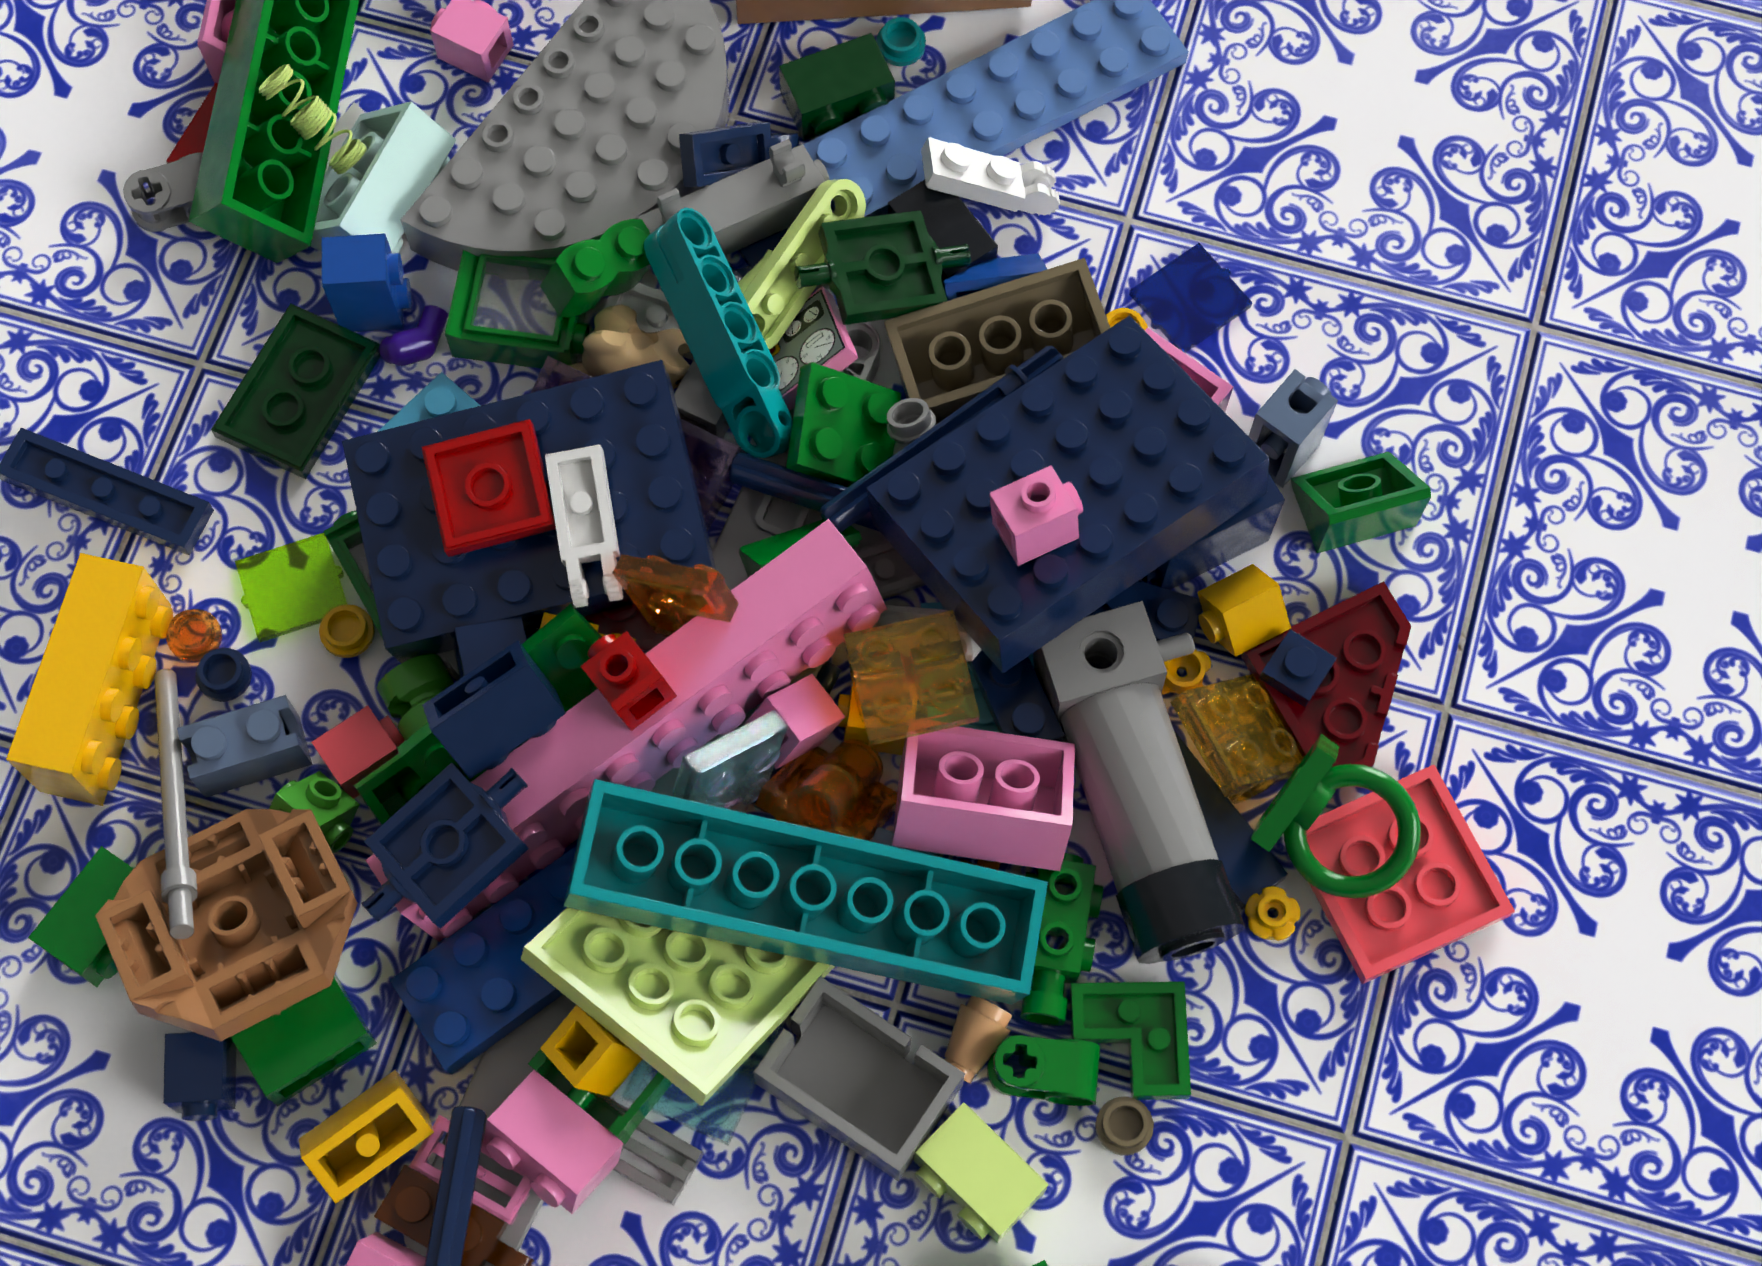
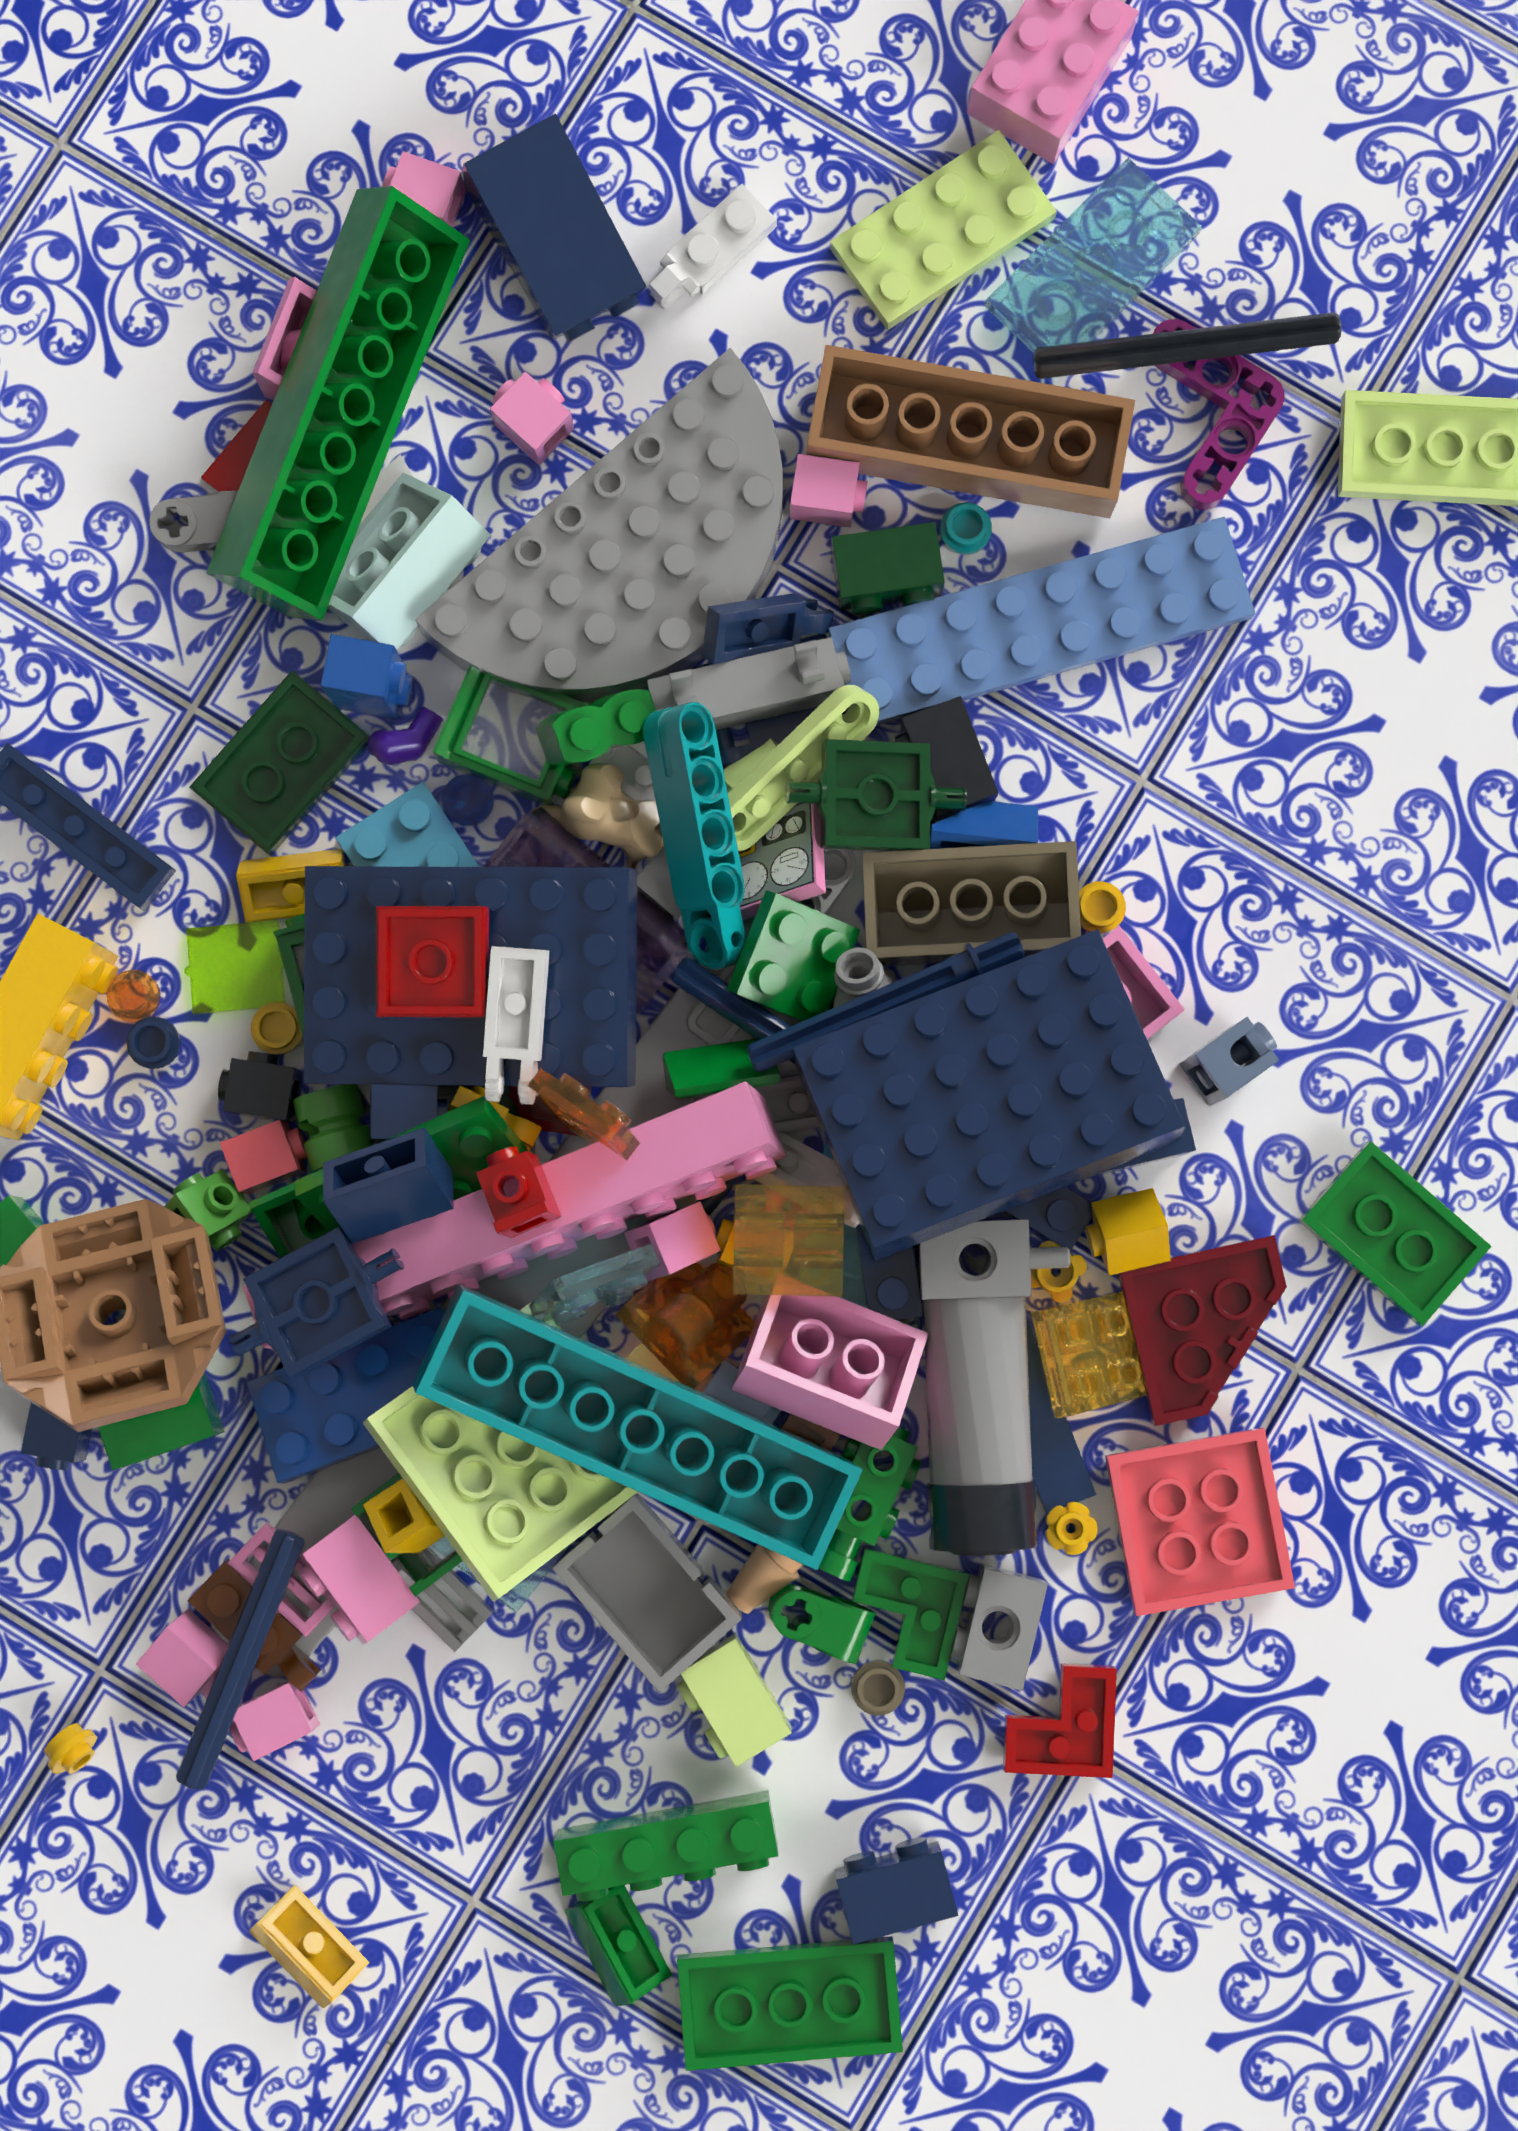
camera: 15 degrees right, 15 degrees up
light grey bar [154,669,198,939] -> none
sand blue brick [177,695,313,798] -> none
yellowish green piece [259,64,366,174] -> none
yellow brick [299,1069,434,1204] -> none
white hinge [921,137,1060,216] -> none
bright pink brick [989,465,1083,566] -> none
clear blue piece [1129,243,1253,353] -> none
green tile [1251,734,1421,898] -> none
dark blue plate [1259,629,1337,708] -> none
green slope [1291,451,1431,553] -> none
none -> black brick [218,1051,303,1124]
none -> yellow slope [236,849,345,923]
none -> clear blue plate [442,774,495,827]
none -> bright pink brick [790,454,868,528]
none -> light grey brick [950,1564,1048,1691]
none -> red plate [1003,1663,1117,1778]
none -> green plate [1298,1141,1492,1326]

